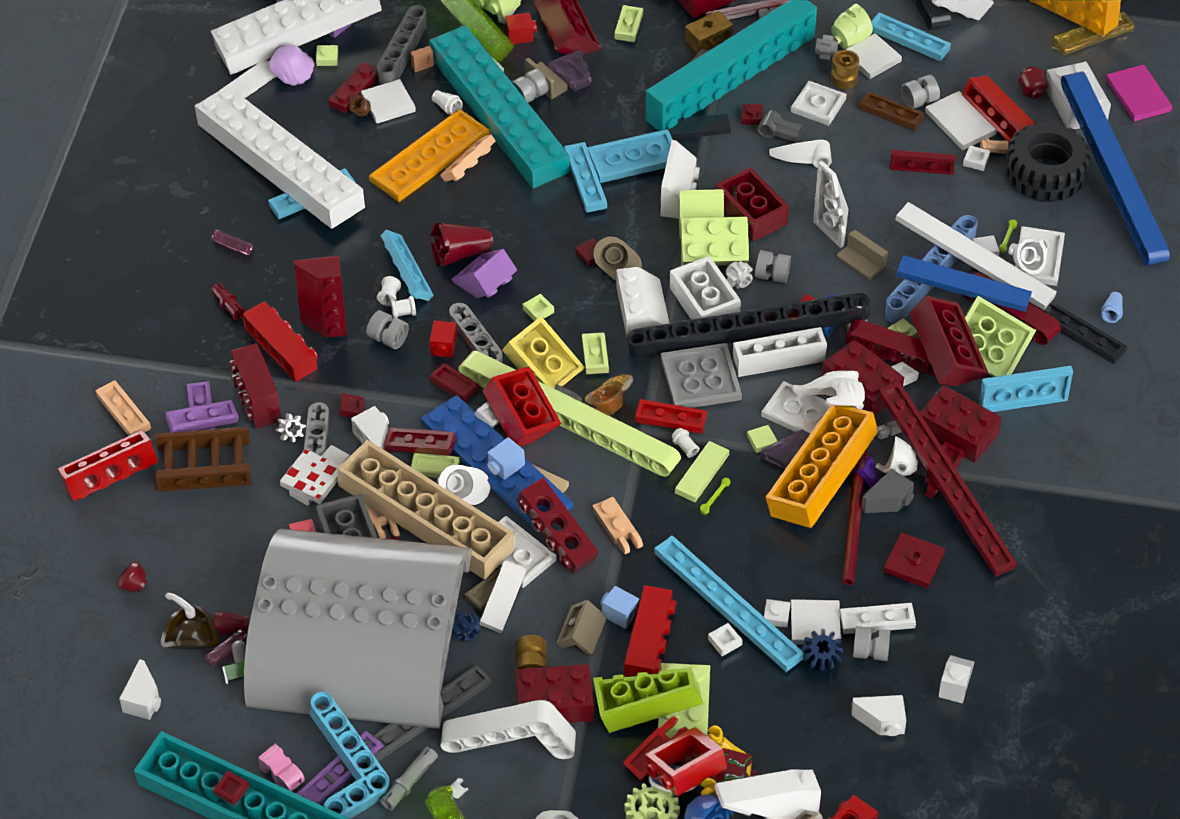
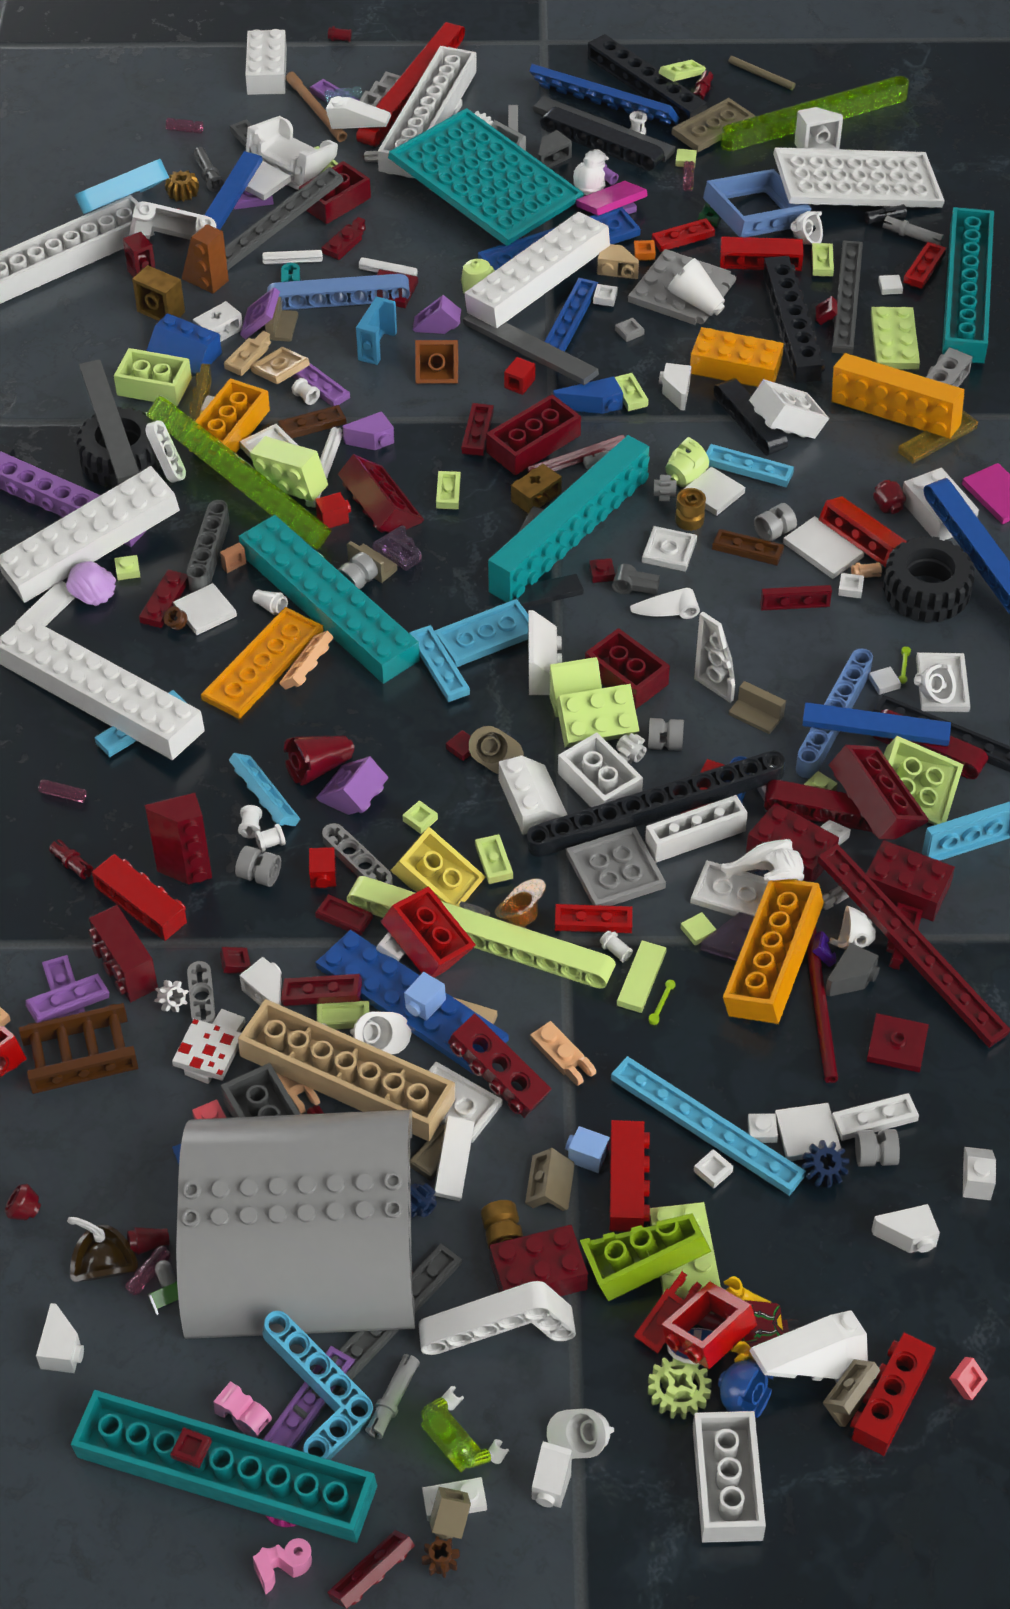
camera: 10 degrees left, 0 degrees up
white tile [895,202,1057,310] -> none

